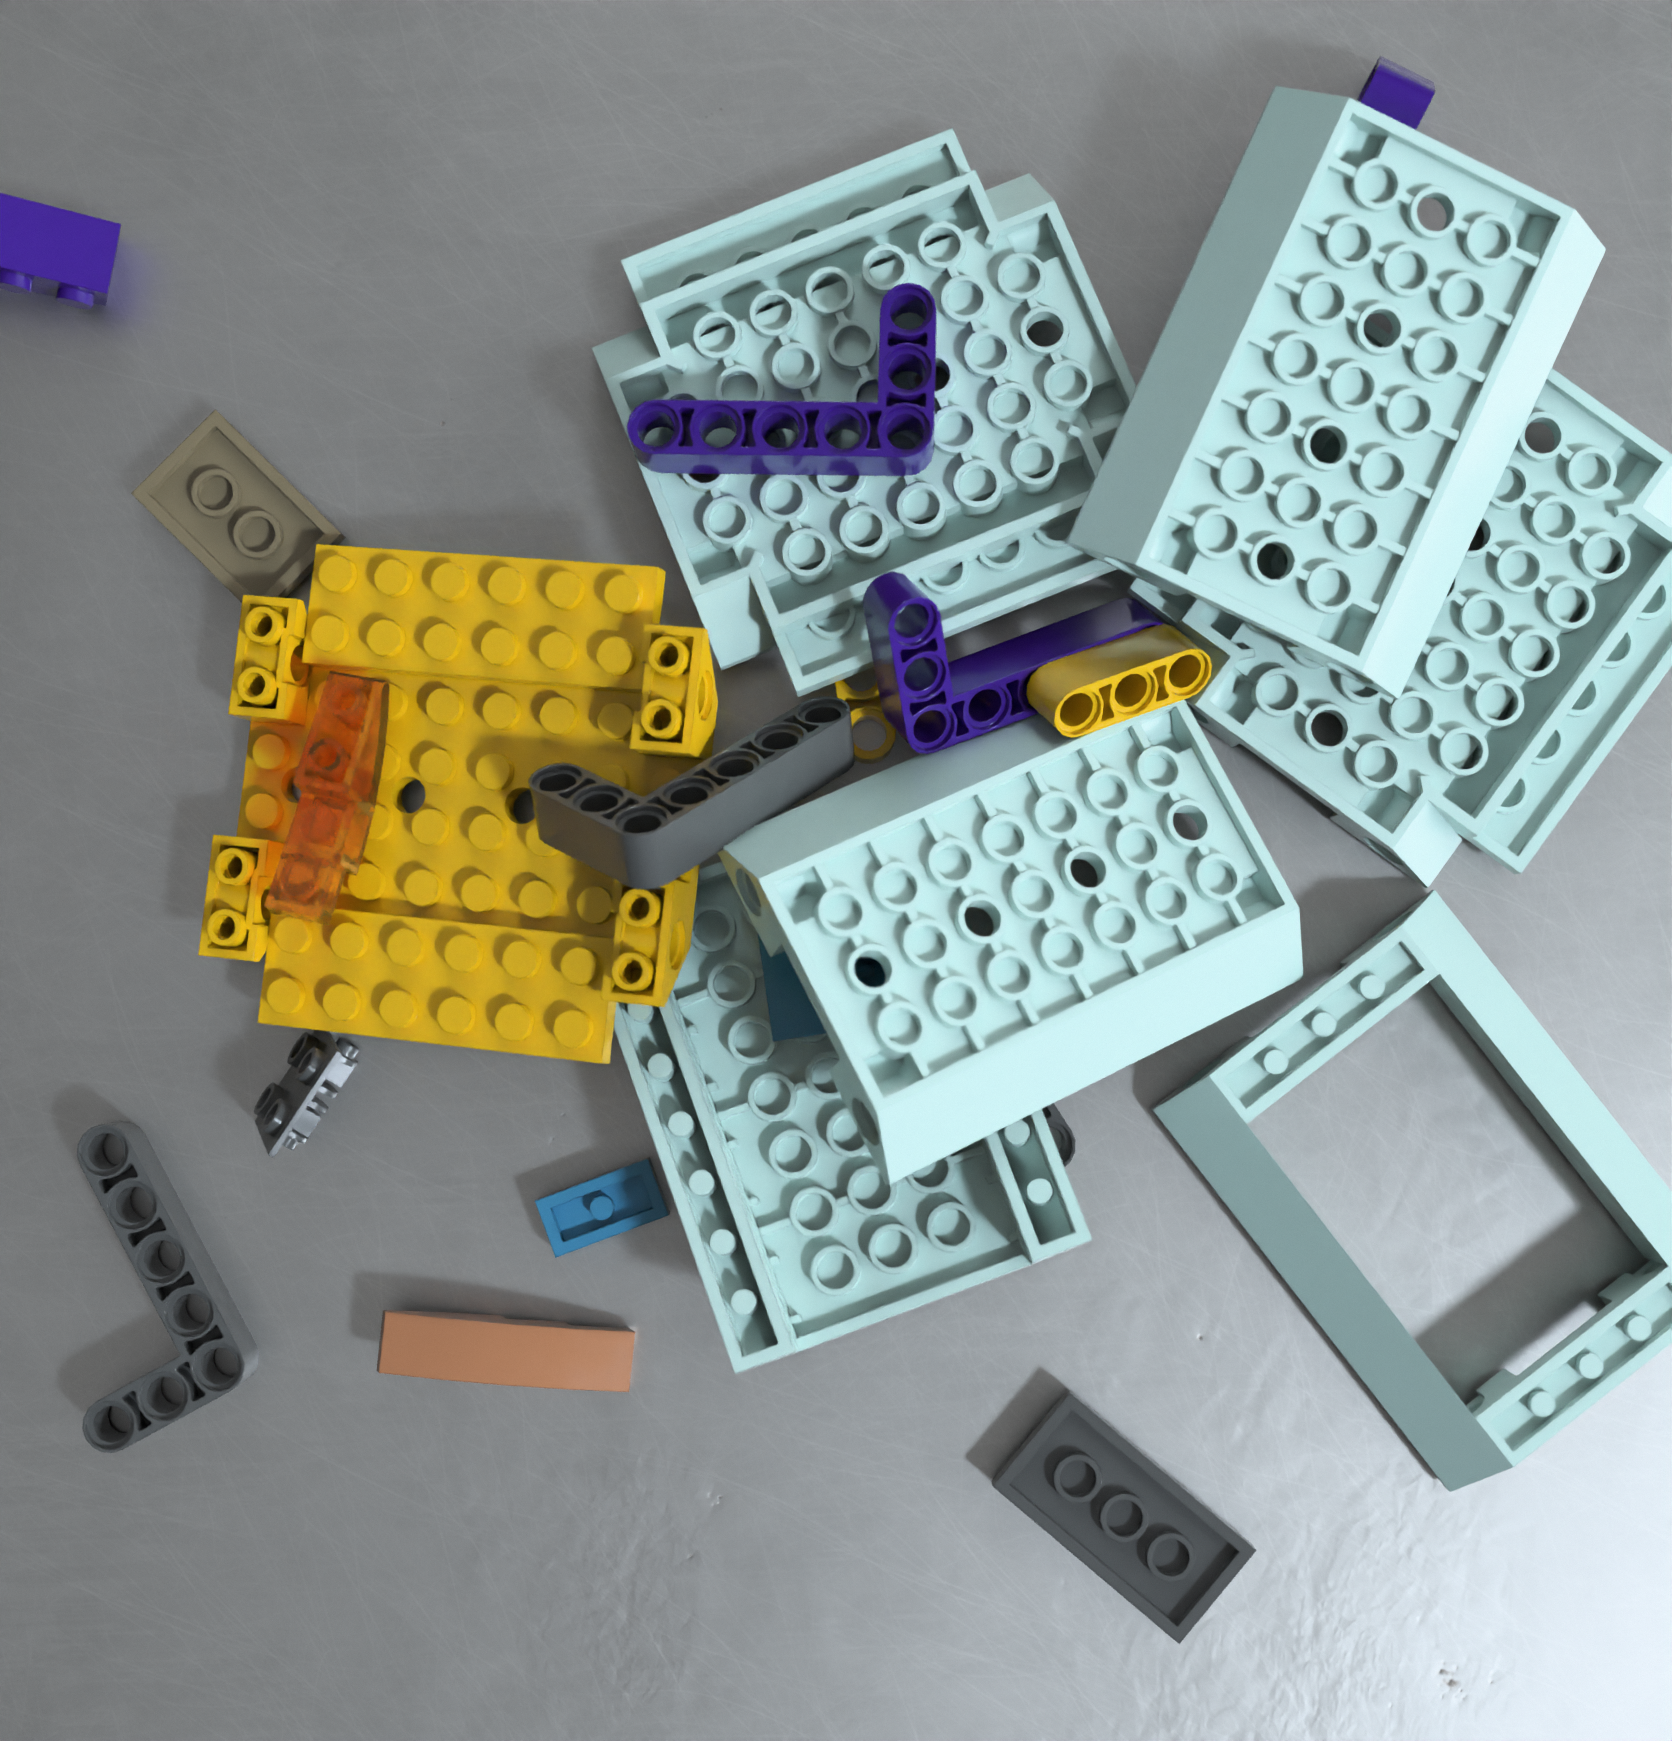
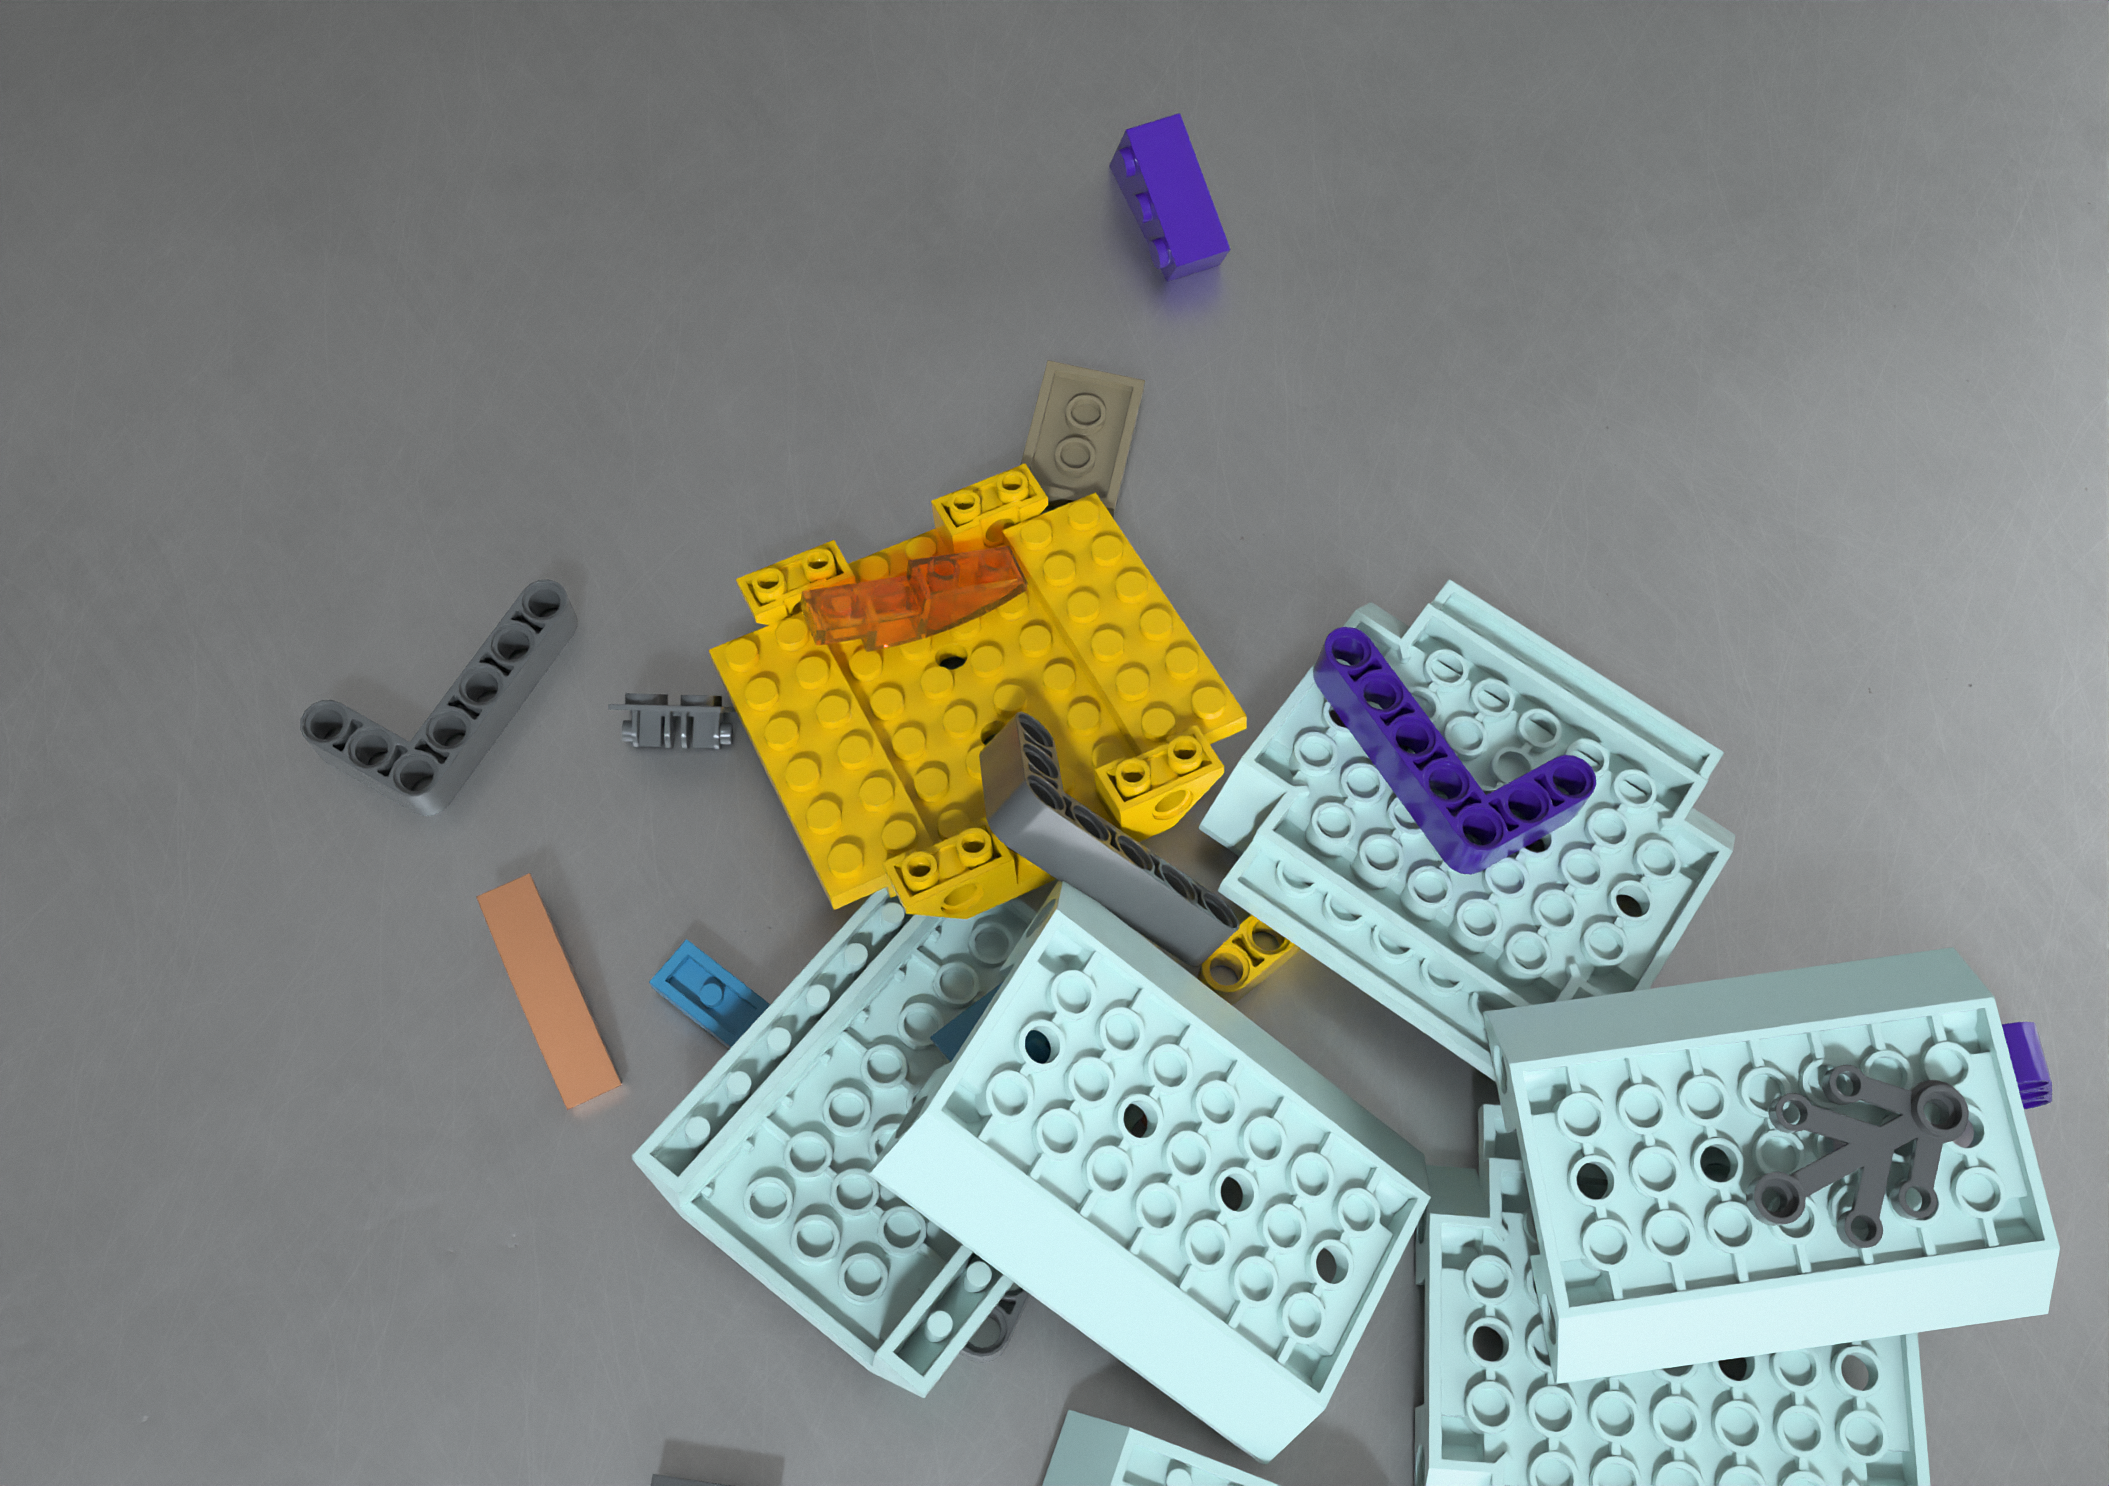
camera: 50 degrees right, 20 degrees down
dark purple beam [863,572,1164,754] -> none
yellow beam [1026,624,1212,738] -> none
none -> dark grey plant [1746,1065,1969,1249]

